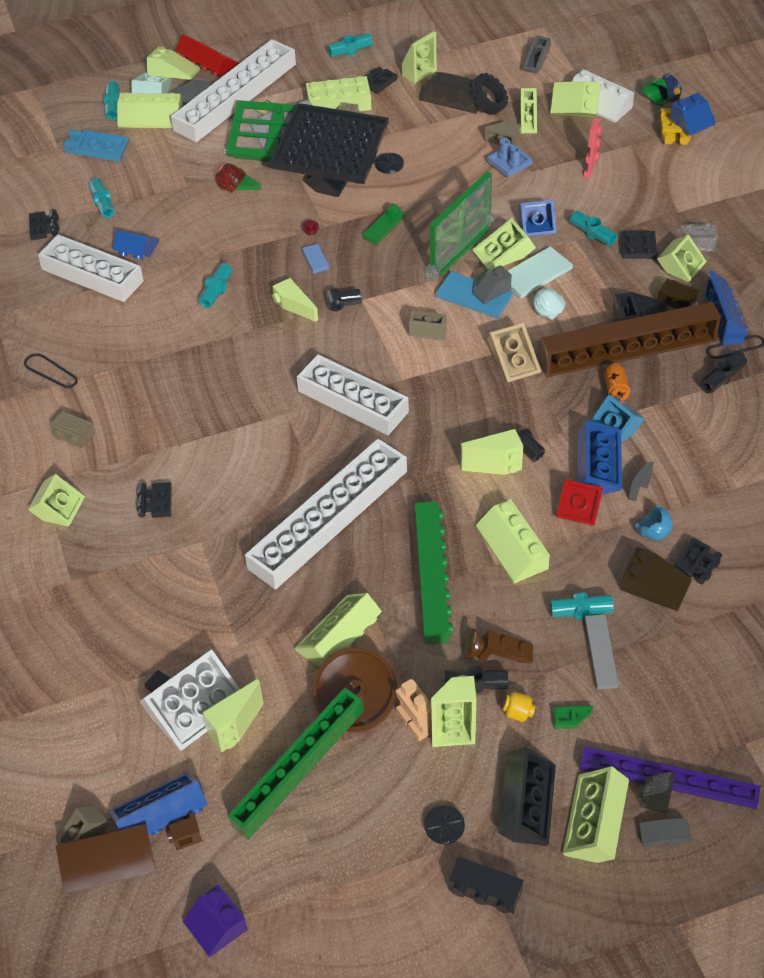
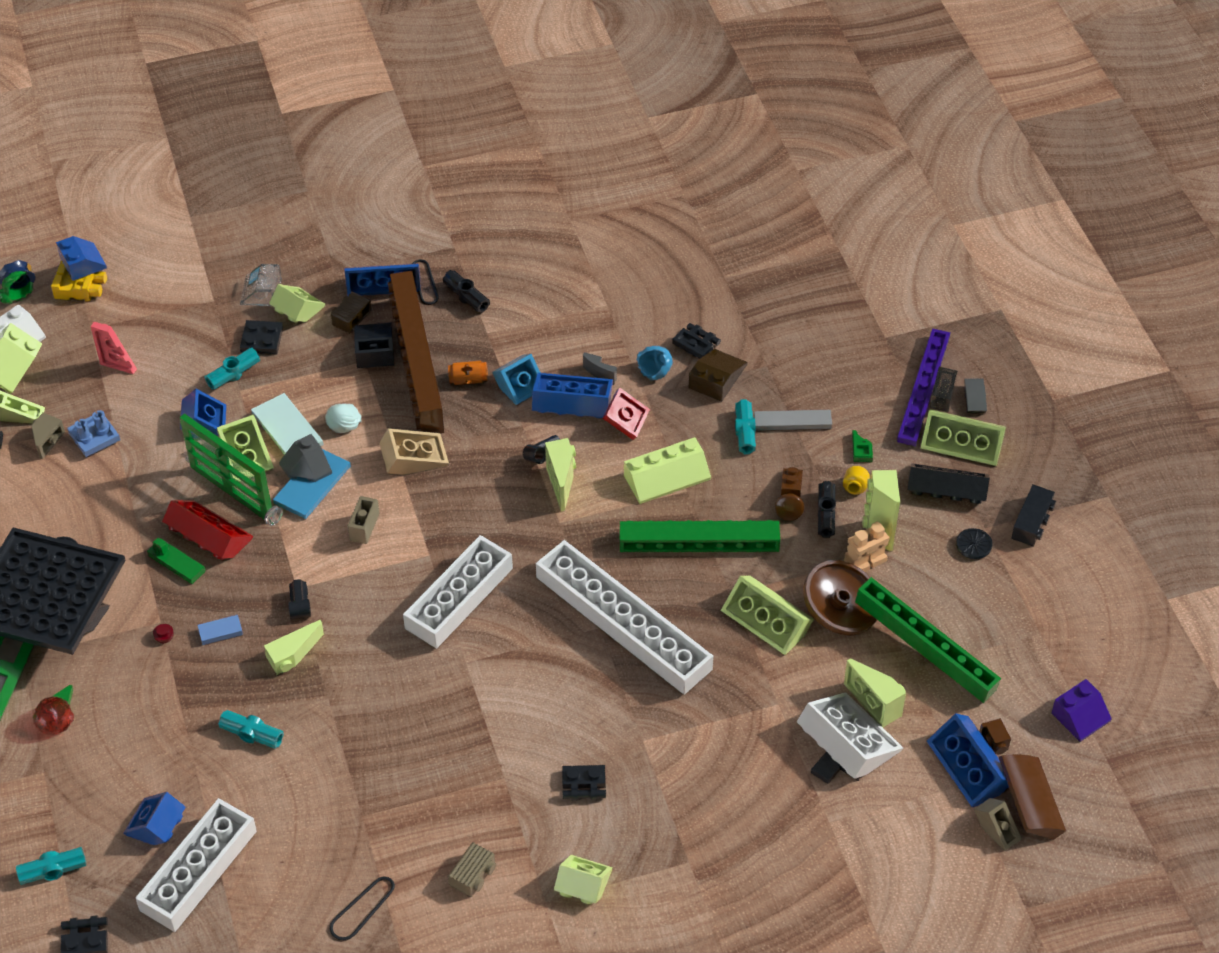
camera: 90 degrees left, 0 degrees up
none -> red slope [162,500,253,560]

